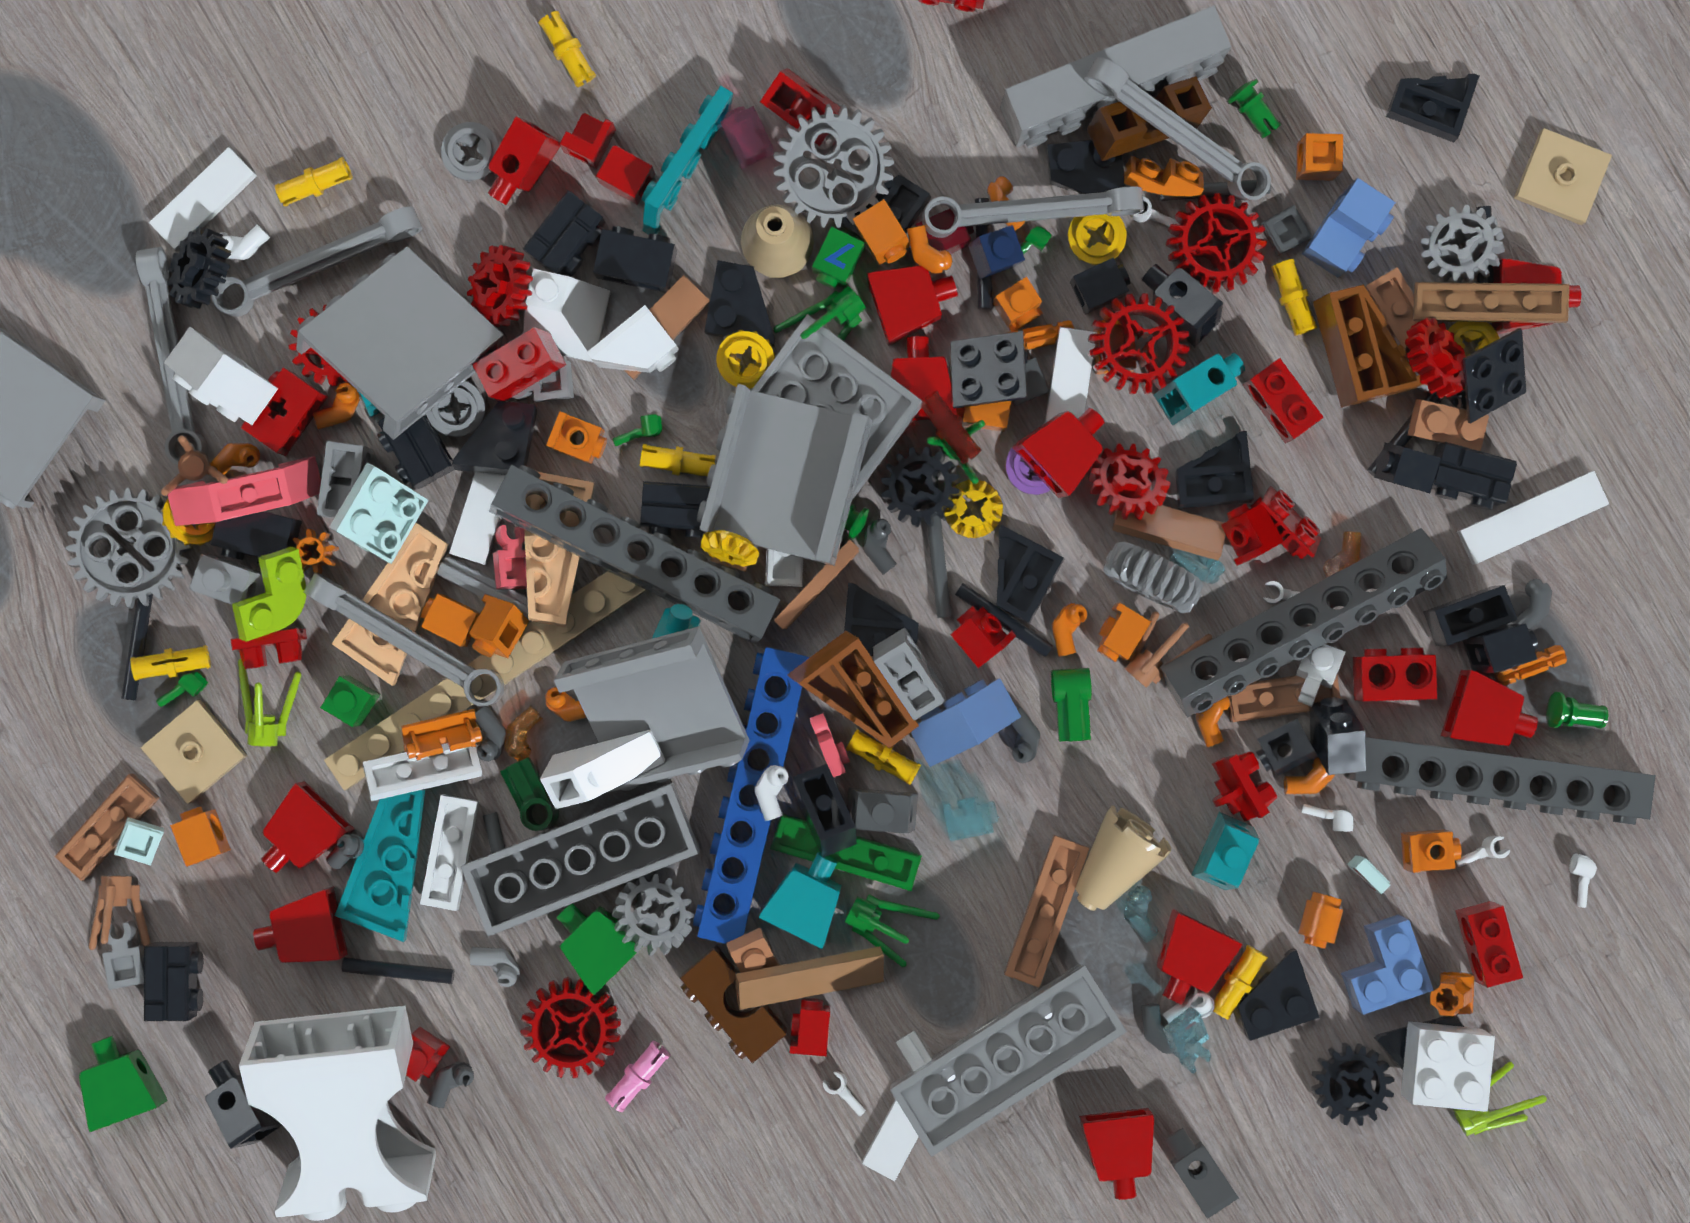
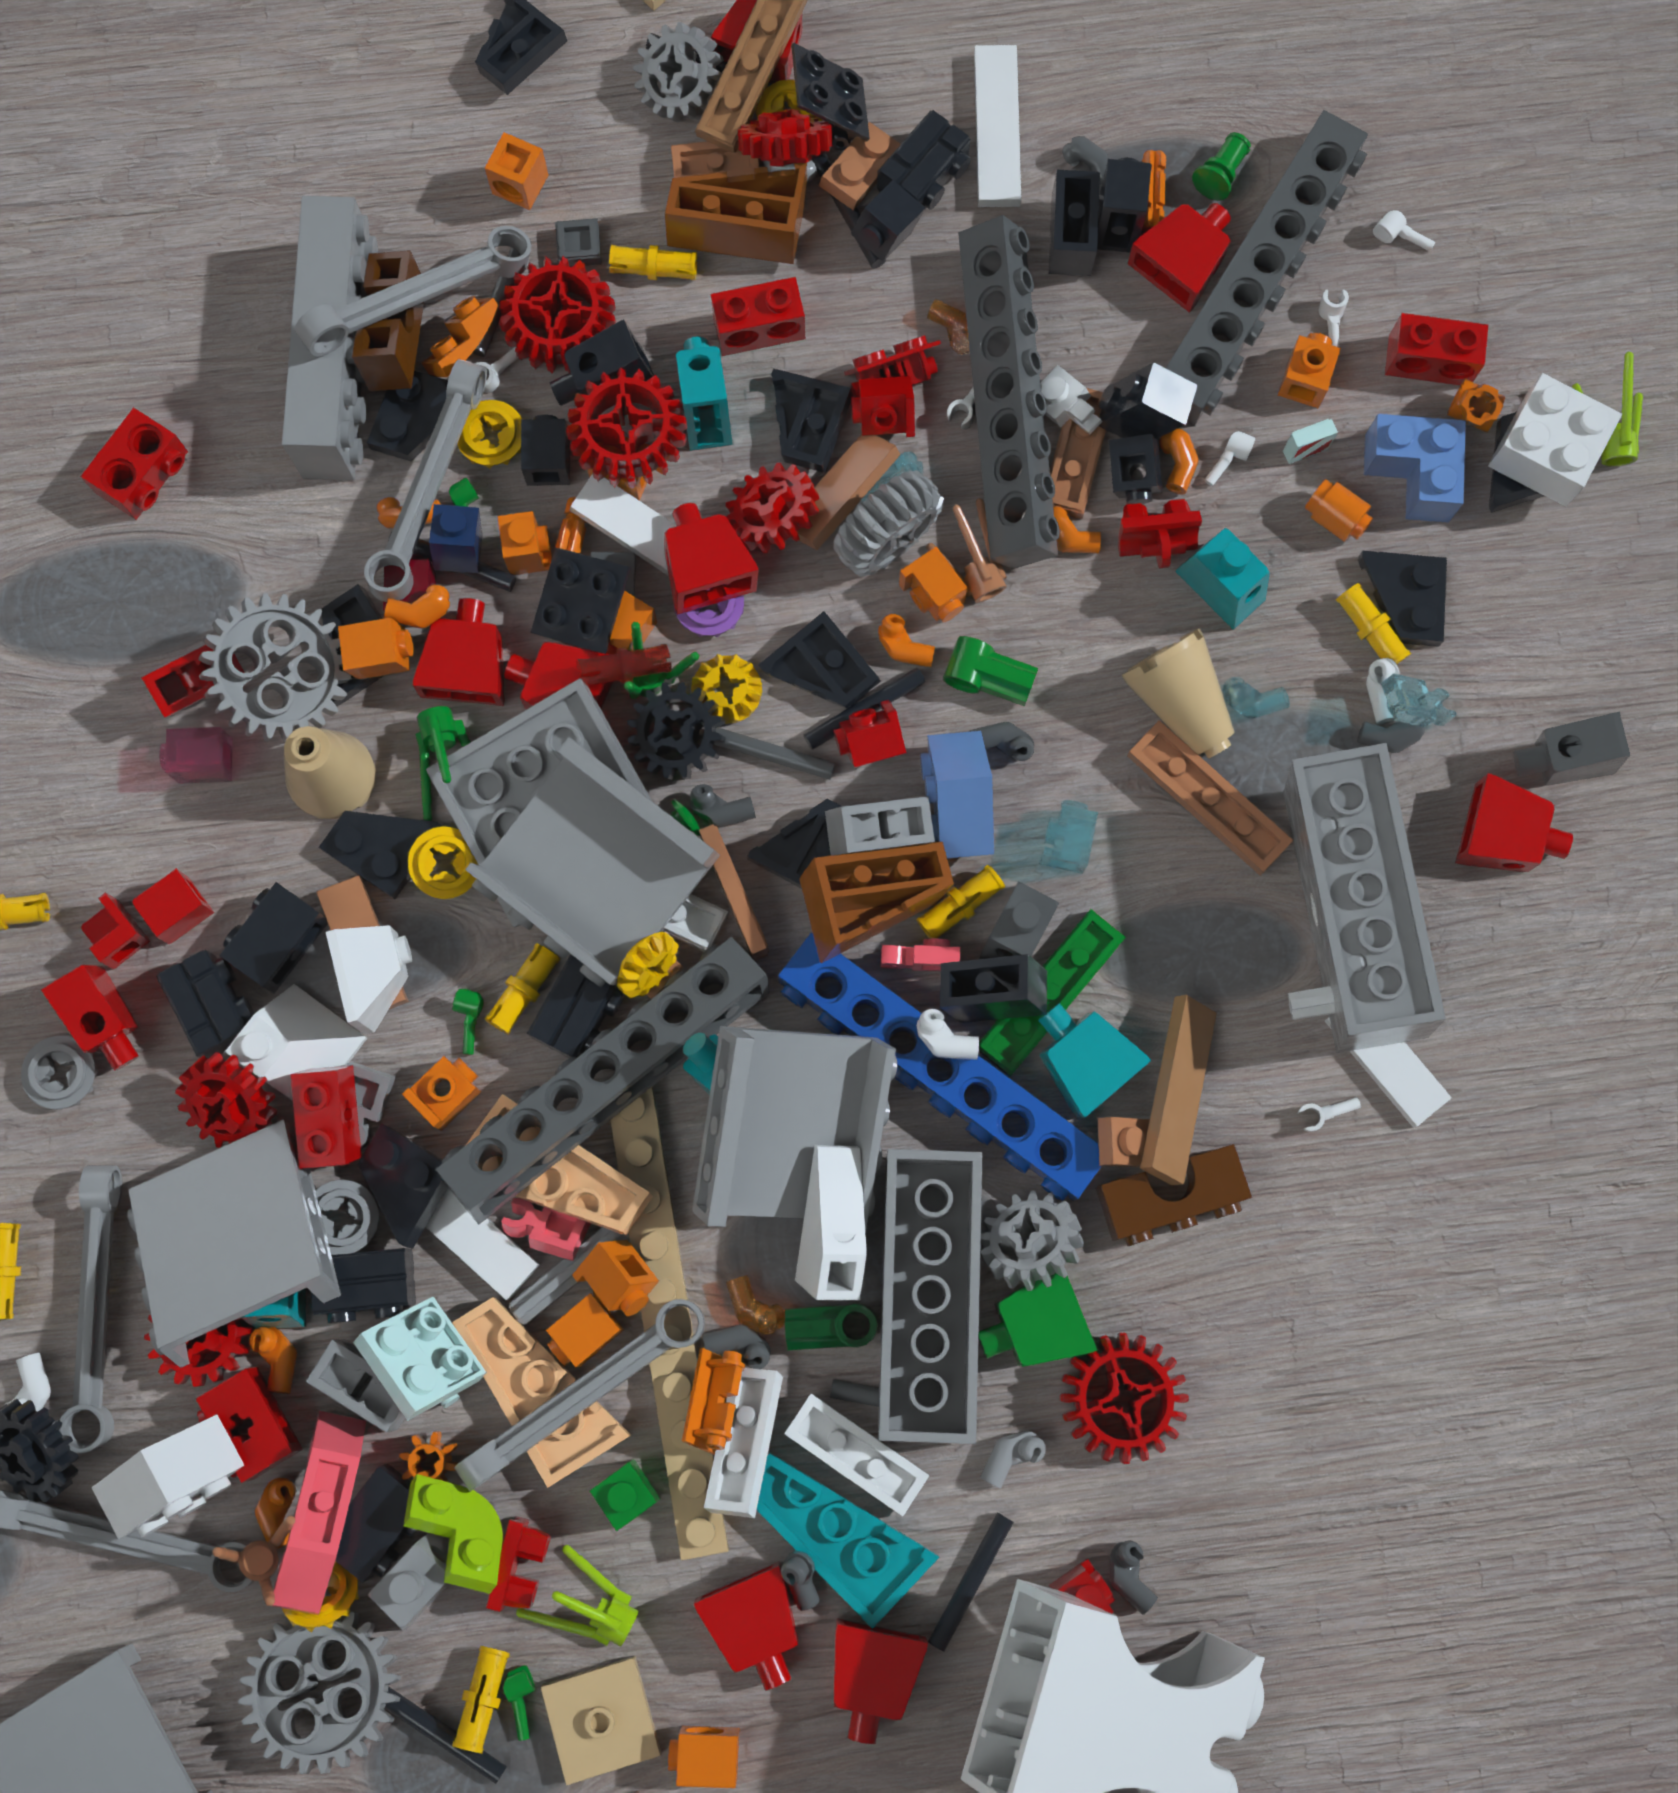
camera: 65 degrees left, 10 degrees down
orange arm [545,687,587,722] -> none
bright pink pin [605,1041,670,1112] -> none
teal wing [642,85,733,235] -> none
red brick [789,998,830,1057] -> none
green brick [812,227,865,289] -> none
green plant [845,894,940,967] -> none
red torso [1157,909,1242,1005] -> none
green pin [1227,79,1282,139] -> none
medium blue brick [1302,178,1396,278] -> none
black gear [1311,1043,1395,1126] -> none
red brick [1353,647,1437,701] -> none

